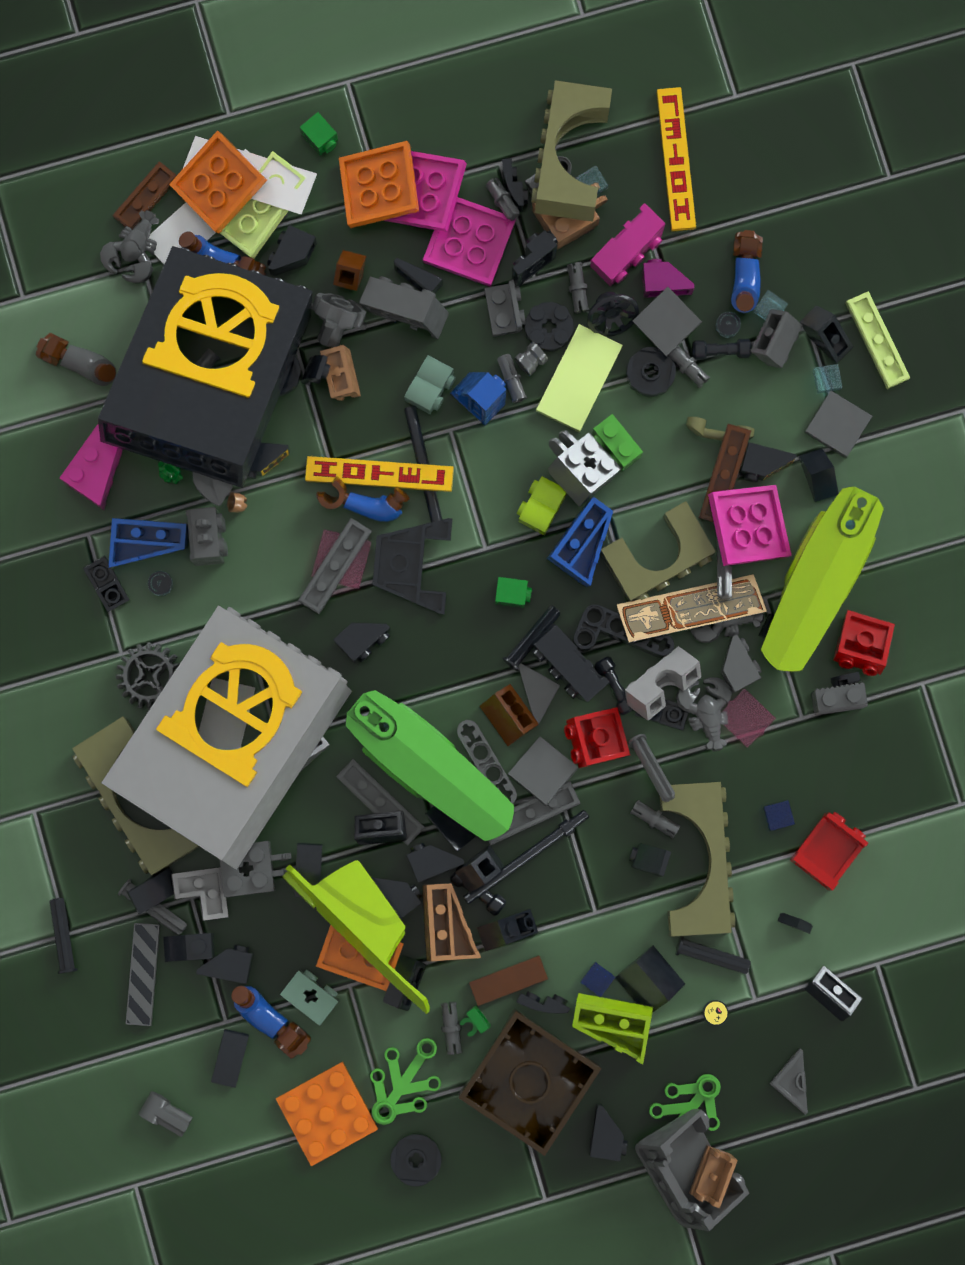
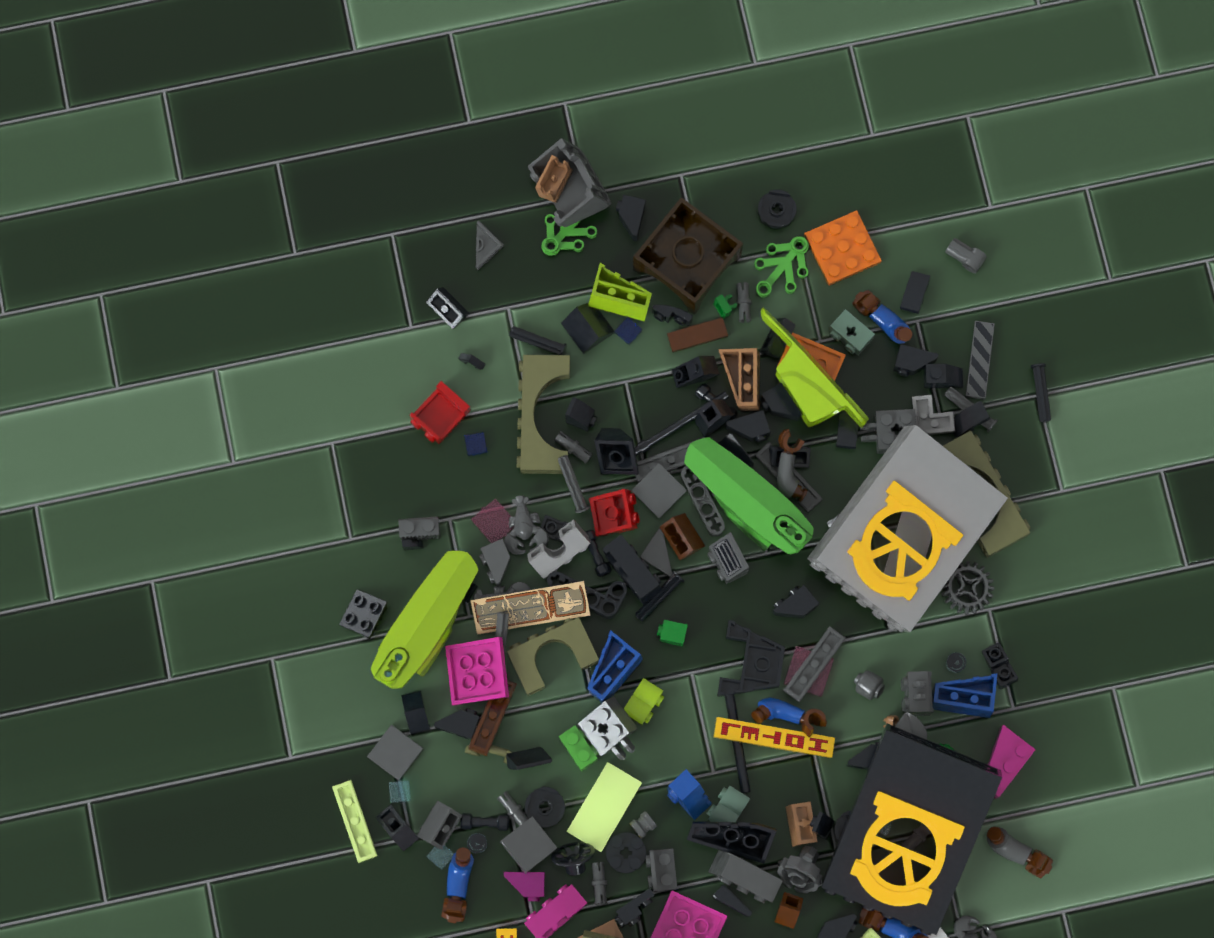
camera: 170 degrees left, 5 degrees down
dark grey axle [497,354,527,403] -> none
light yellow tile [703,1000,728,1026] -> none
red plate [833,610,895,676] -> none
none -> black hinge [339,590,388,639]
none -> black slope [506,747,552,770]
none -> black slope [594,428,639,475]
none -> black wedge [687,821,777,864]
none -> slope [707,532,749,584]
none -> piece [777,429,808,502]
none -> dark grey head [854,670,885,700]

